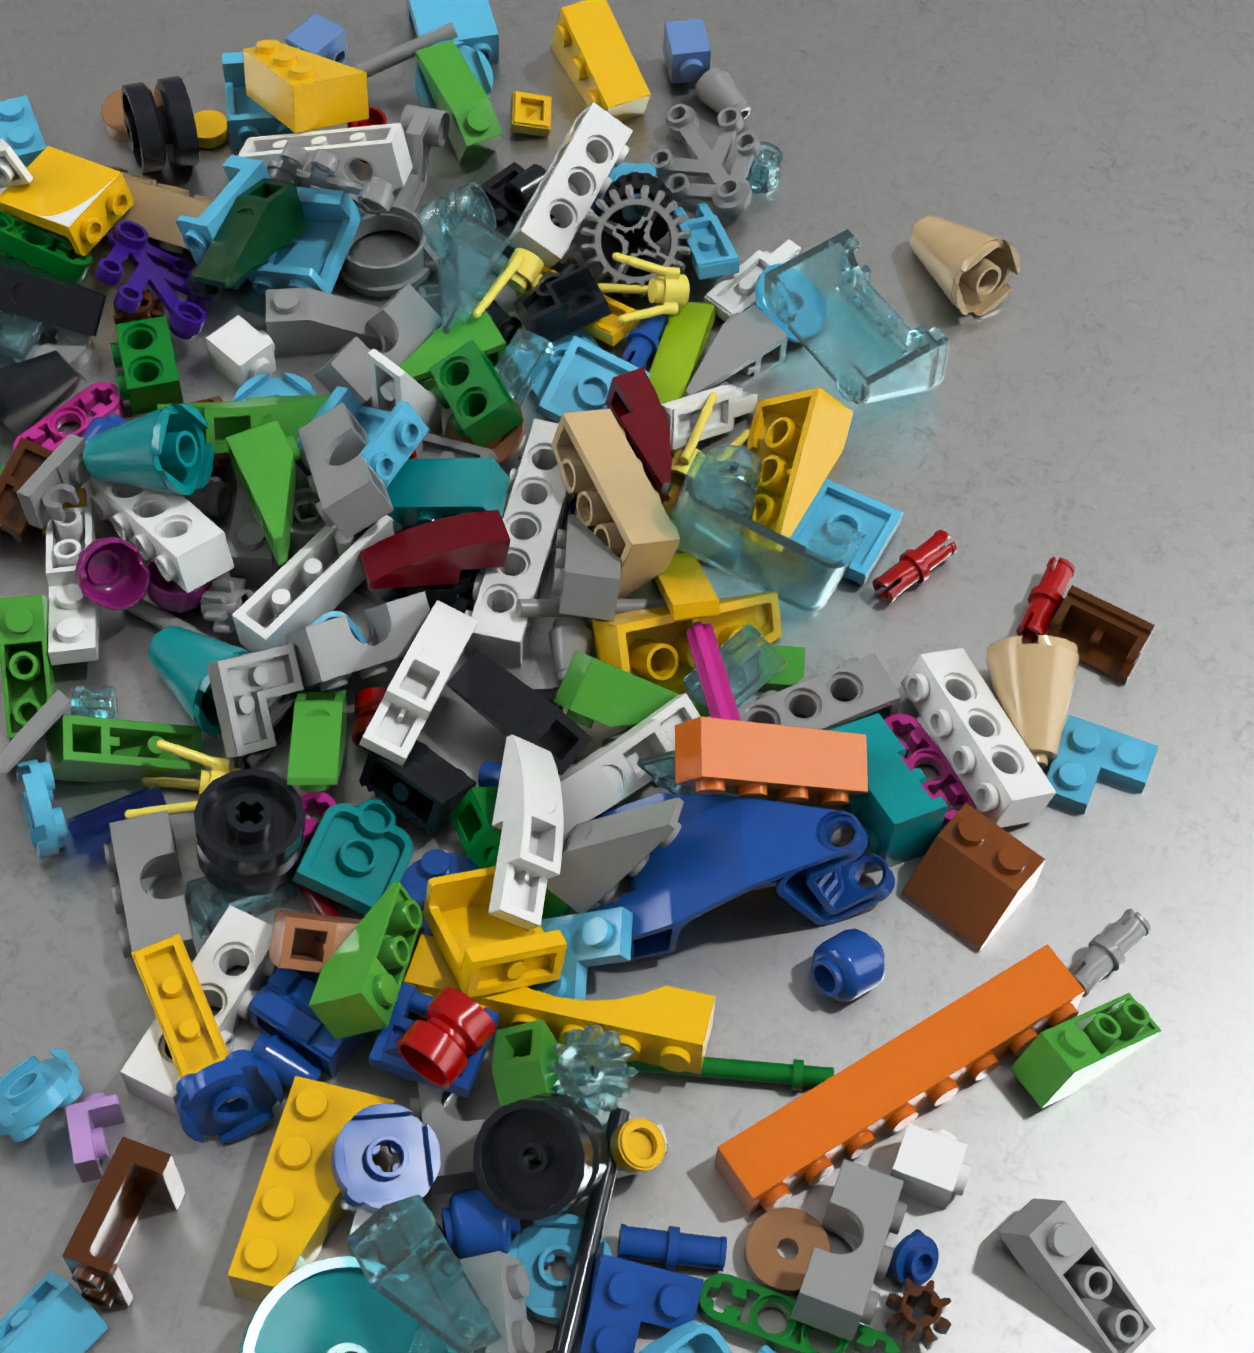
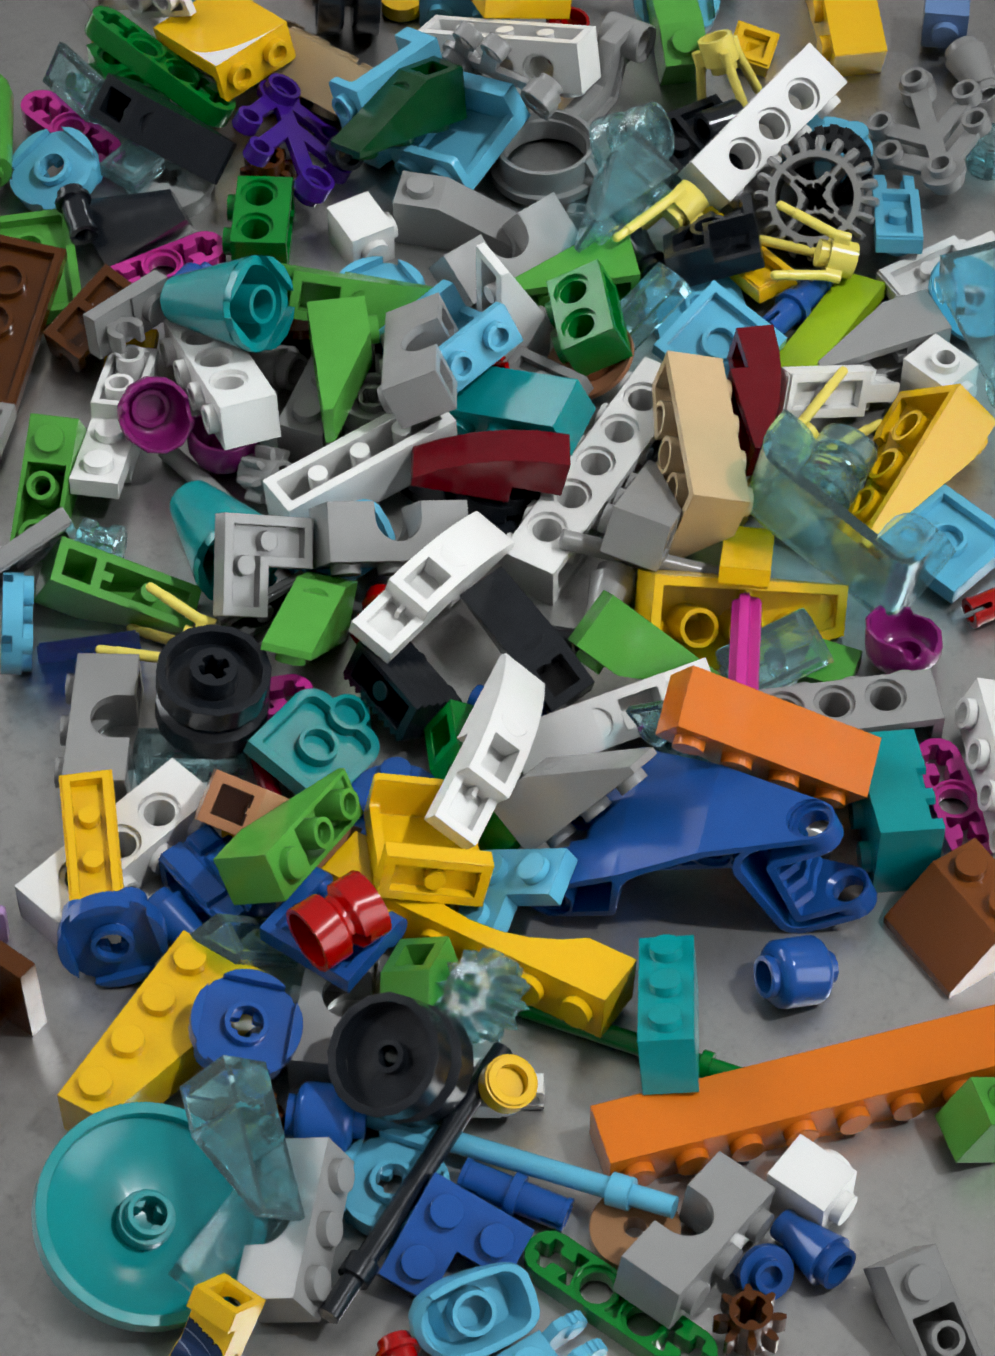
camera: 20 degrees right, 5 degrees down
none -> clear light blue slope [190,913,298,968]
none -> medium azure bar [366,1115,679,1219]
none -> teal brick [637,934,699,1095]
none -> light yellow plant [691,29,762,108]
none -> blue cone [770,1209,856,1289]
none -> magenta hair [865,605,943,674]
none -> white brick [900,333,979,398]

